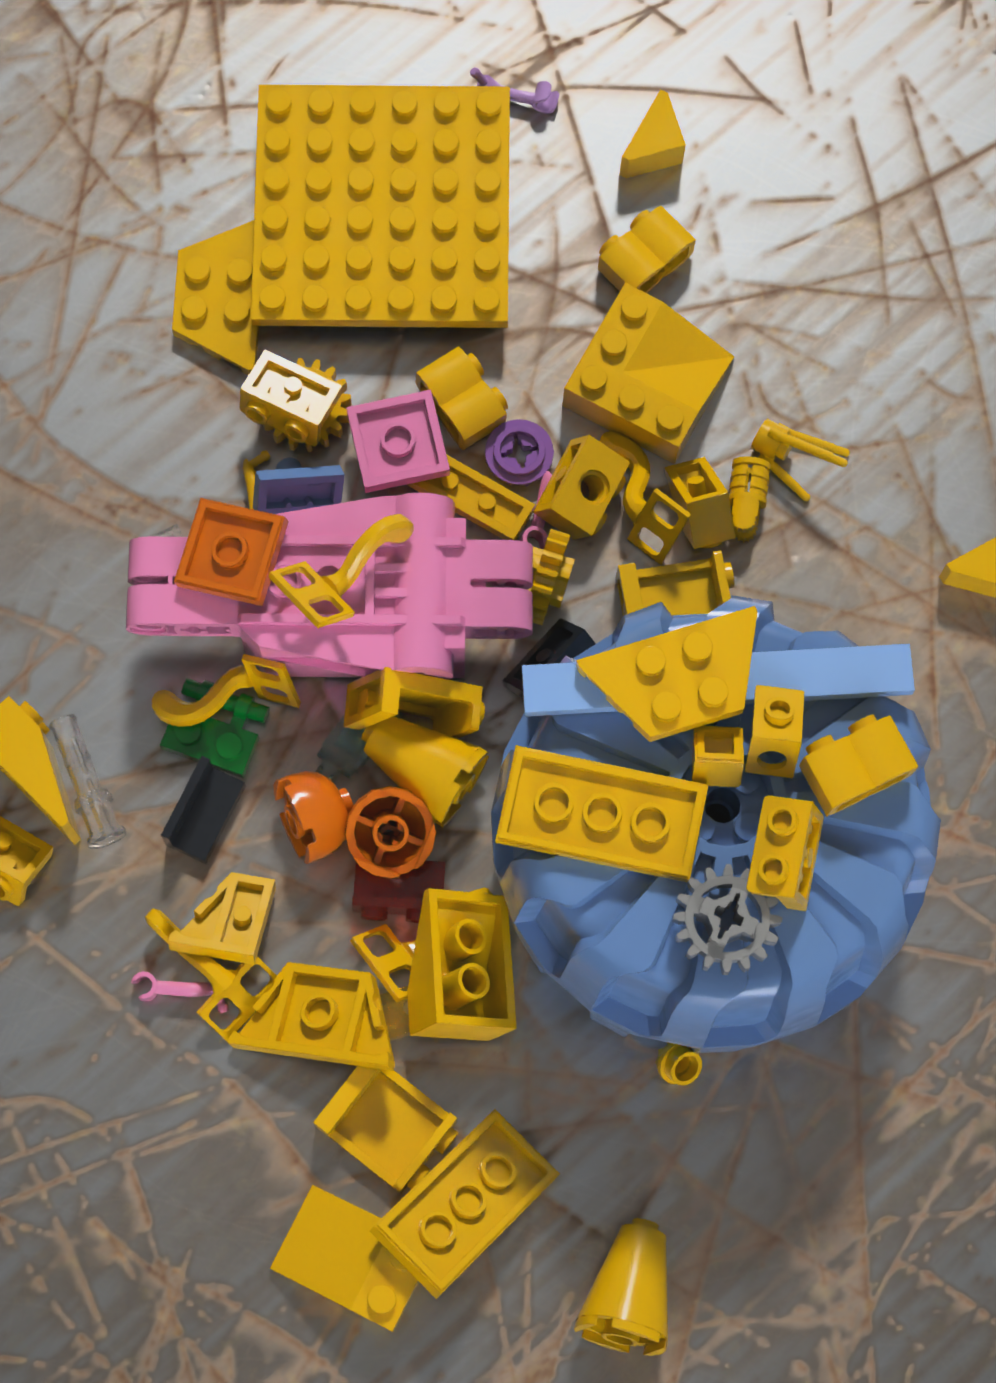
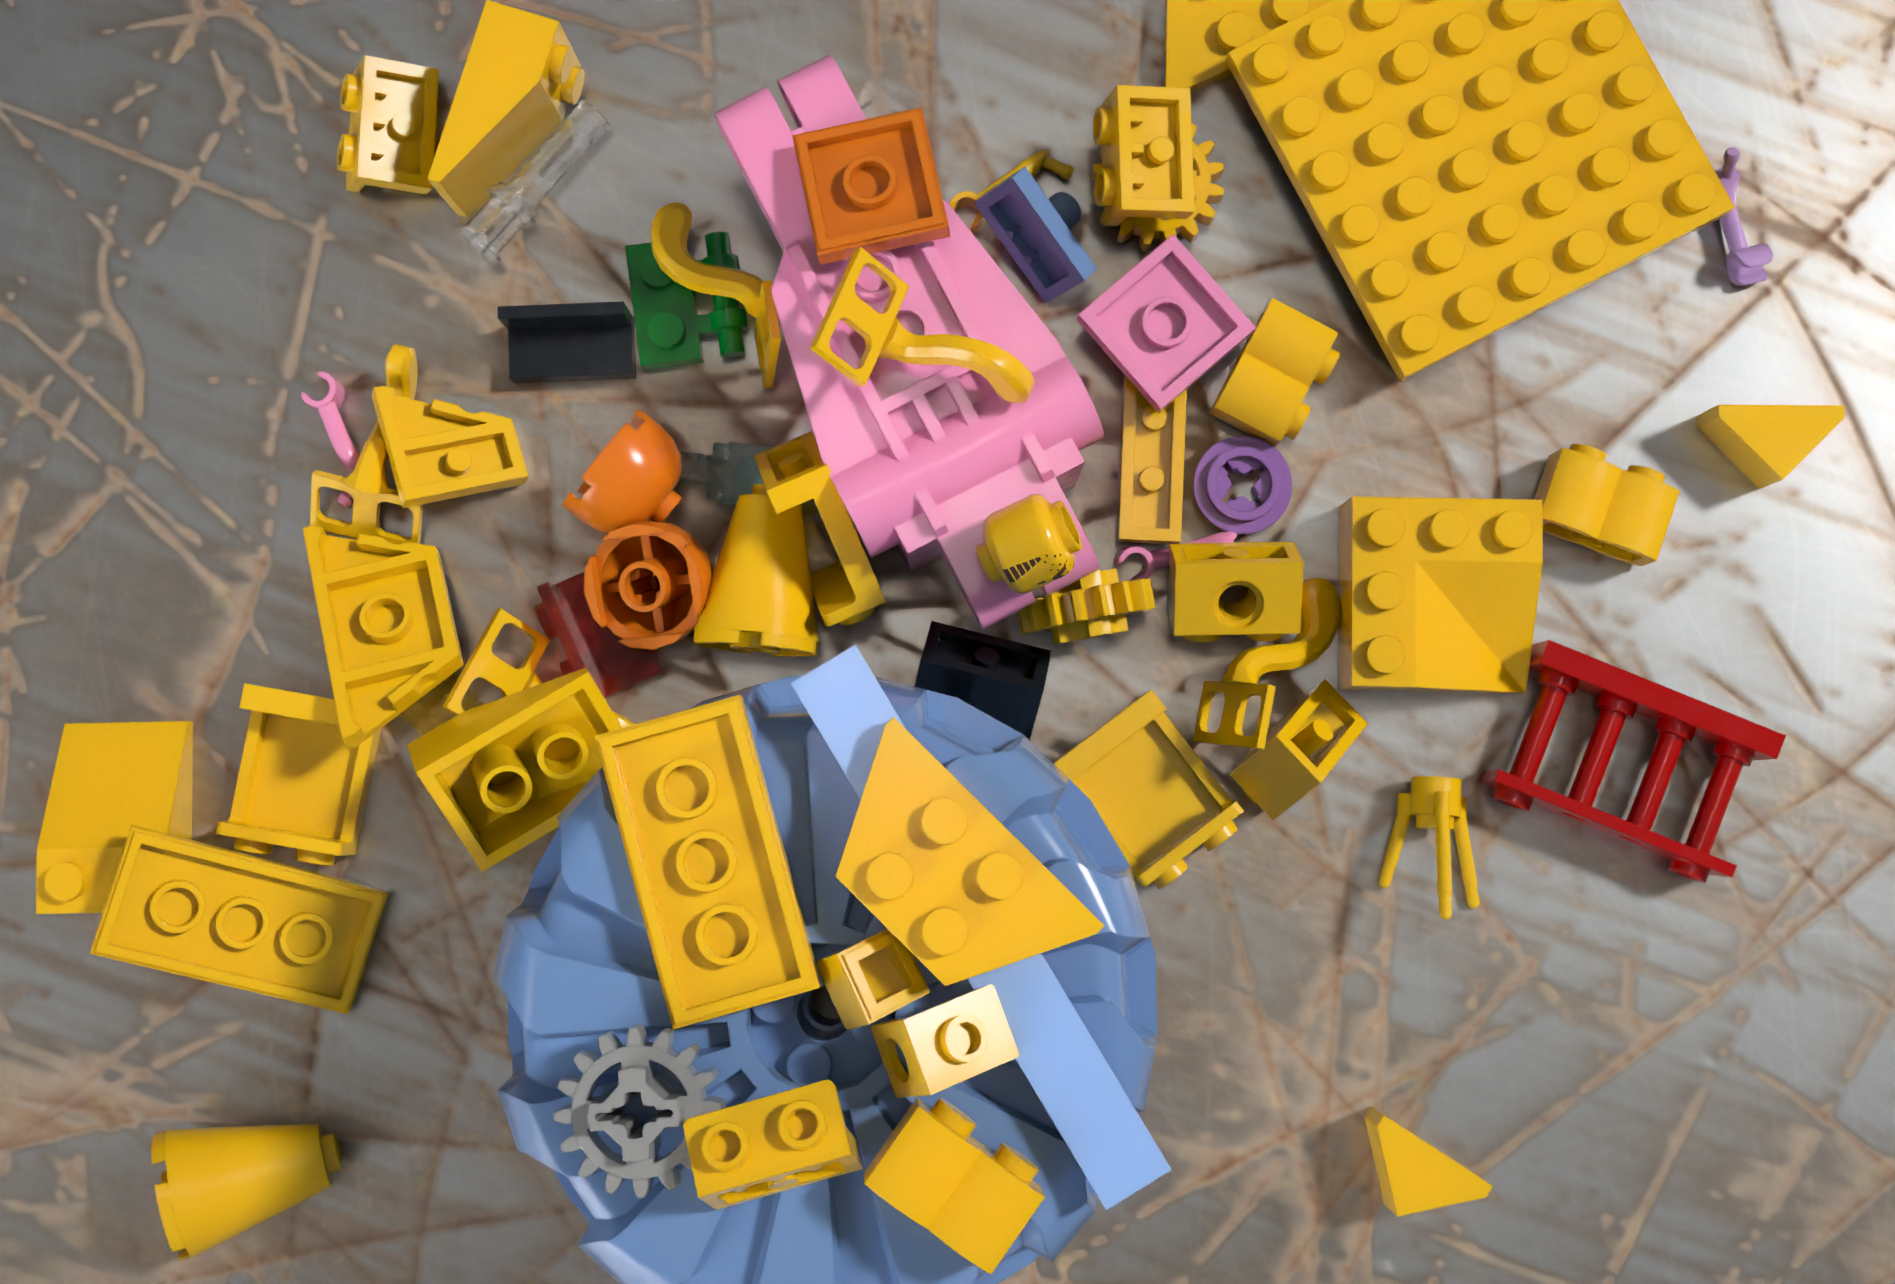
camera: 65 degrees right, 10 degrees up
yellow hinge [729,456,771,543] -> none
none -> yellow head [976,493,1082,594]
none -> red fence [1478,640,1786,883]

